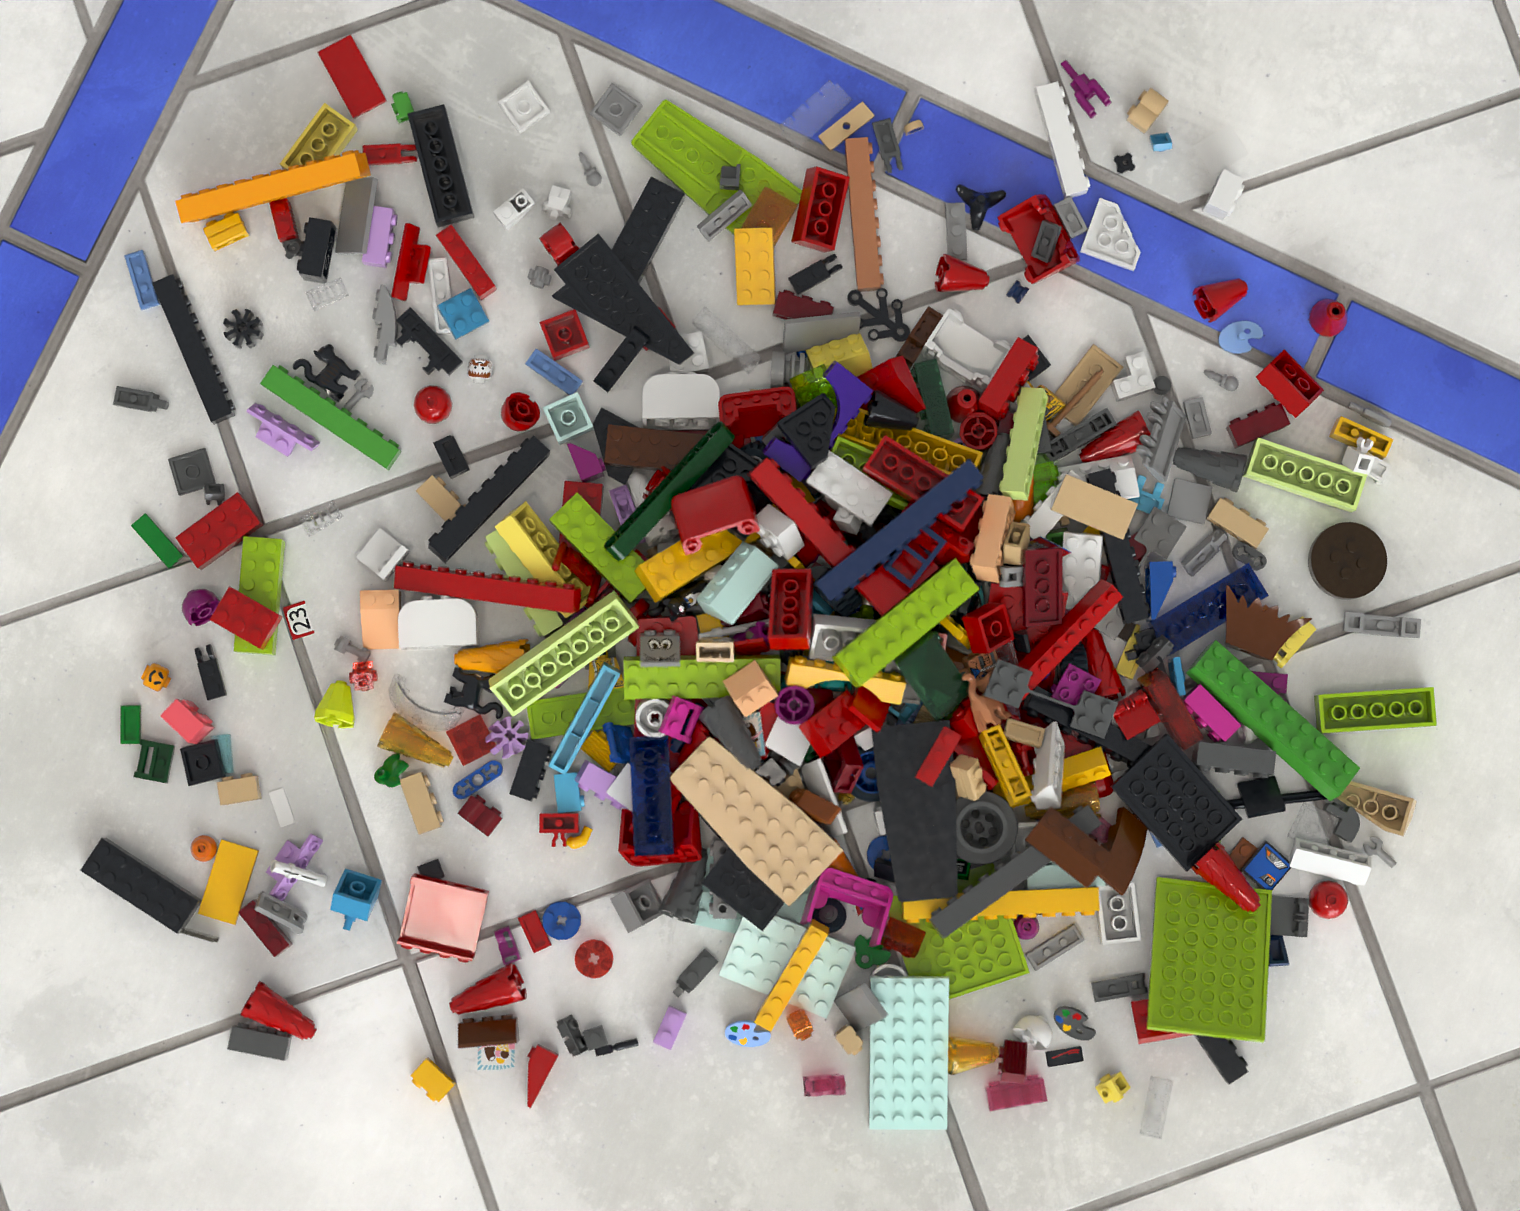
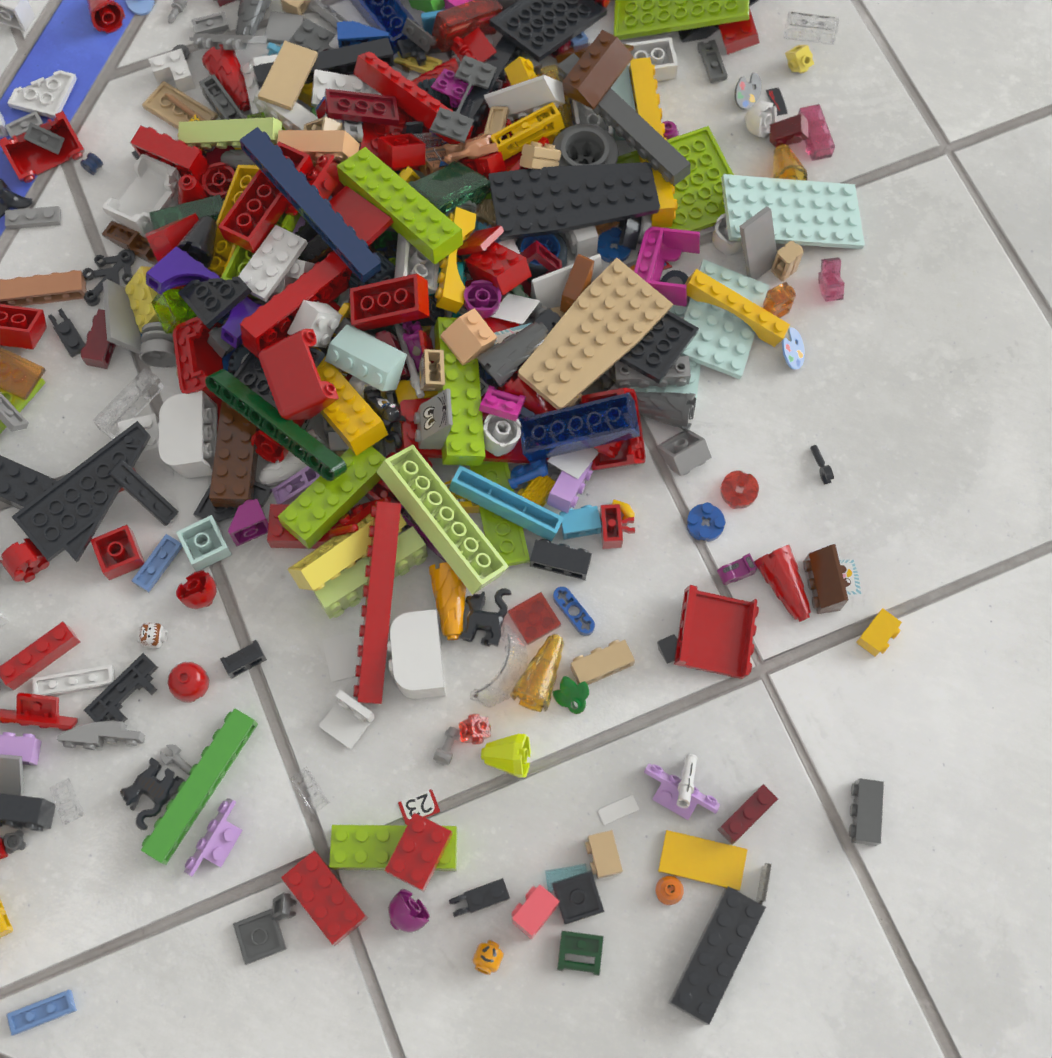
camera: 90 degrees left, 15 degrees down
dark grey hinge [113,386,169,412] -> none
green tile [120,705,141,744] -> none
green tile [131,513,184,569] -> none
black brick [152,274,236,425] -> none
black gear [223,309,263,349] -> none
red cone [240,981,317,1040] -> none
light grey plate [254,891,307,934] -> none
dark azure piece [330,868,382,931] -> none
light nougat slope [360,590,401,650] -> none
tan brick [416,475,466,522] -> none
black brick [428,435,550,563] -> none
dark azure plate [437,288,489,340] -> none
dark red brick [457,794,503,837] -> none
lavender gear [485,717,528,759] -> none
red tile [518,910,552,953] -> none
red slope [527,1044,559,1108] -> none
light grey gear [528,266,552,289] -> none
dark grey hinge [556,1014,588,1057] -> none
dark grey brick [583,1025,608,1051] -> none
lavender brick [653,1005,687,1050] -> none
dark grey hinge [673,949,718,998] -> none
yellow plate [734,227,776,305] -> none
green plate [854,935,891,969] -> none
clear red bracket [880,917,926,958] -> none
dark blue window [883,525,947,588] -> none
red plate [915,726,961,787] -> none
red cone [935,254,990,292] -> none
light grey tile [1025,924,1084,971] -> none

